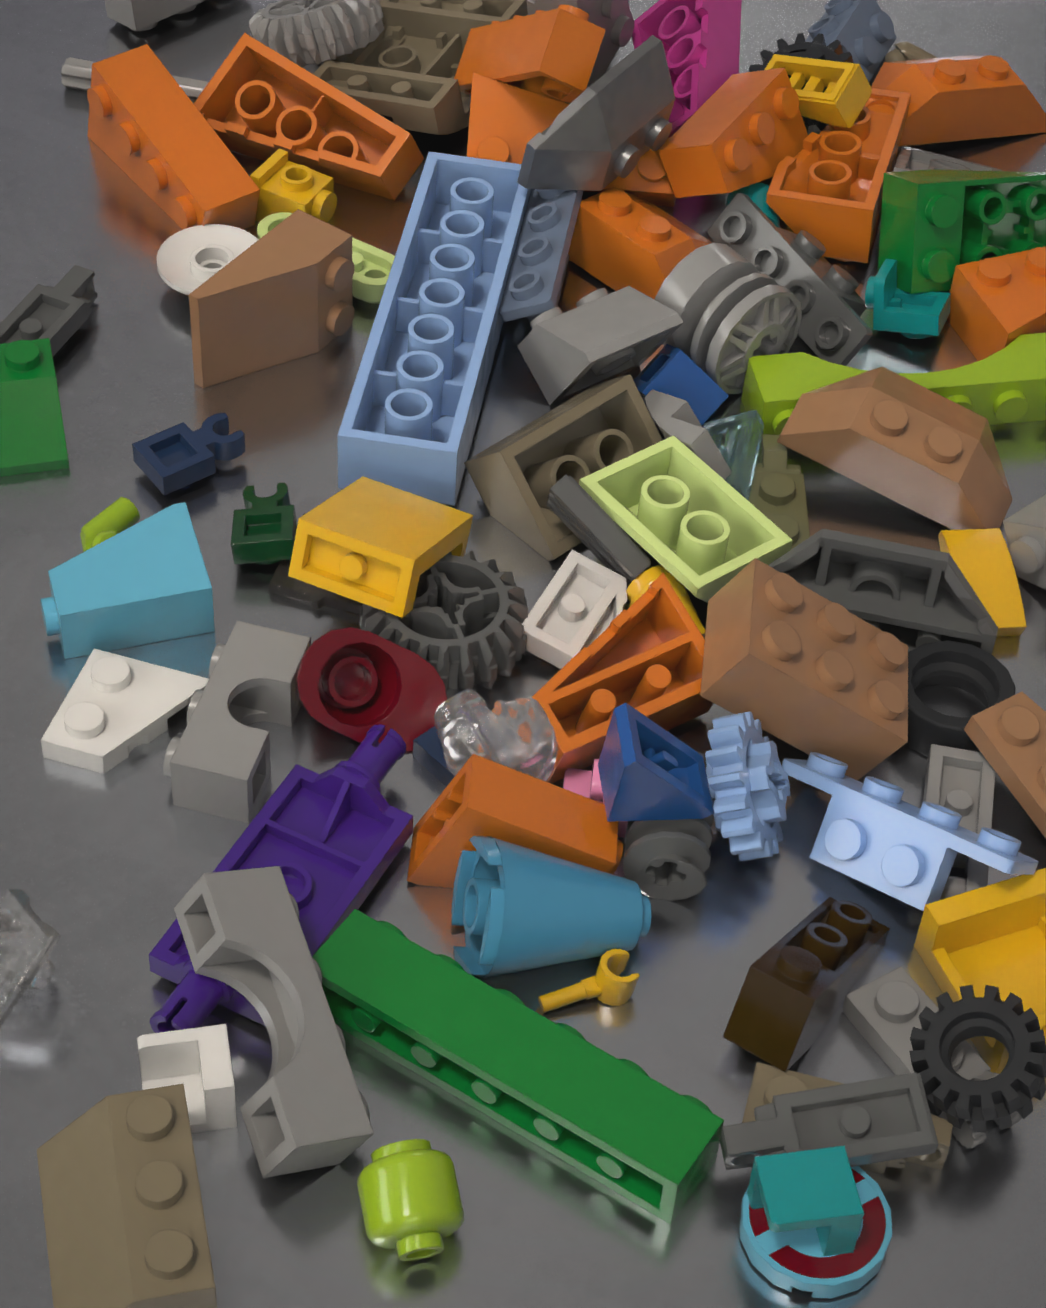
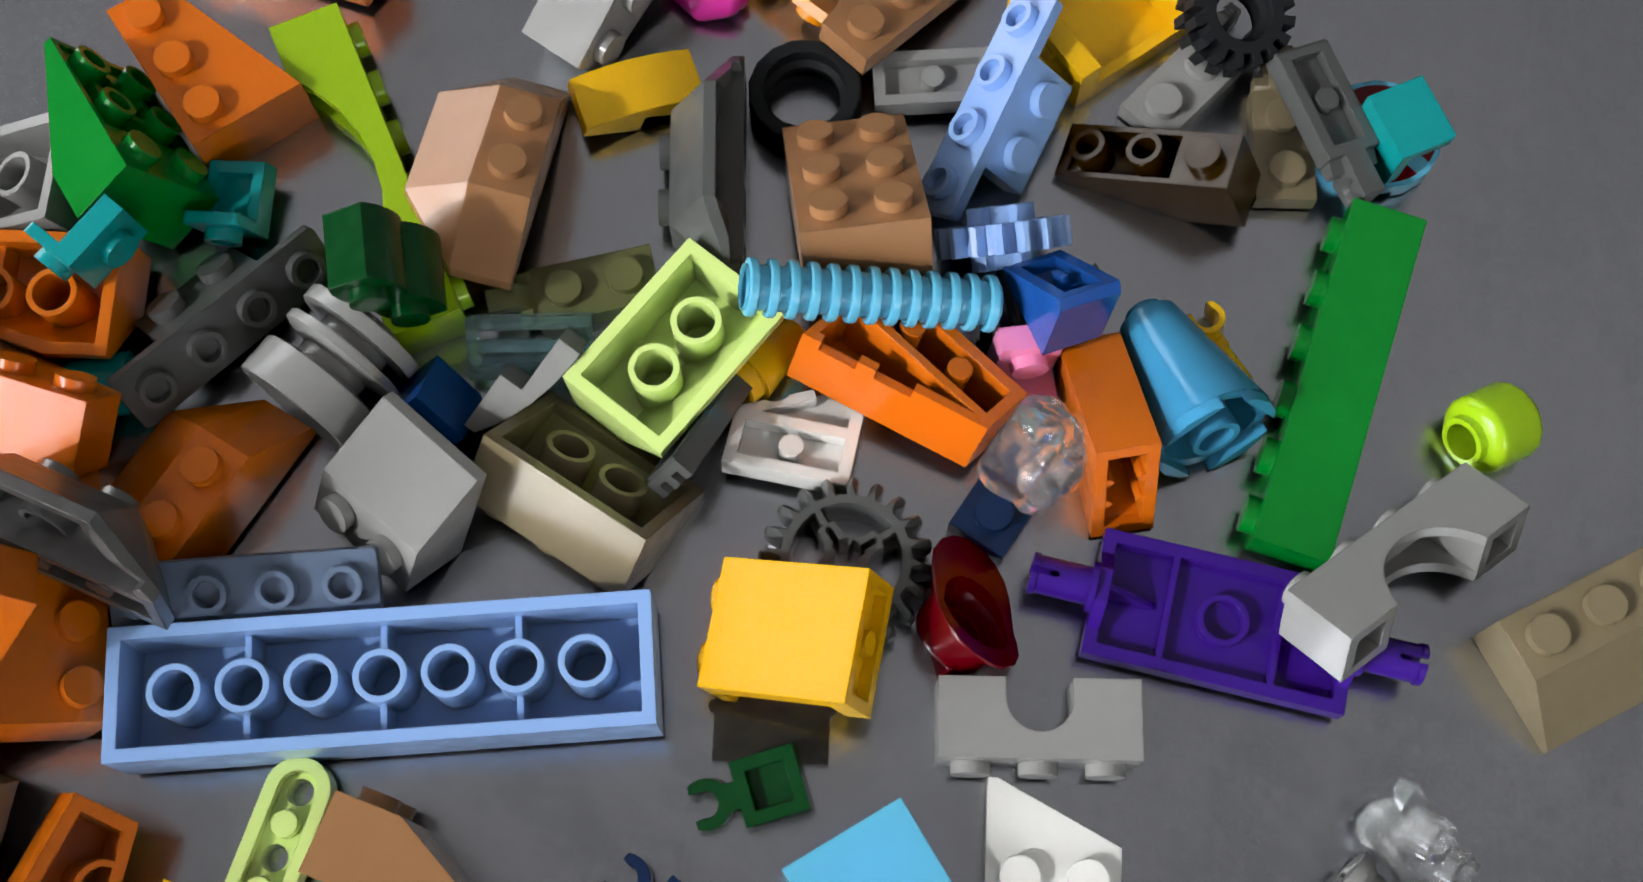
camera: 100 degrees left, 25 degrees up
white panel [137,1024,237,1133] -> none
none -> teal bracket [24,194,148,289]
none -> dark green brick [322,202,448,327]
none -> medium azure piece [738,257,1004,333]

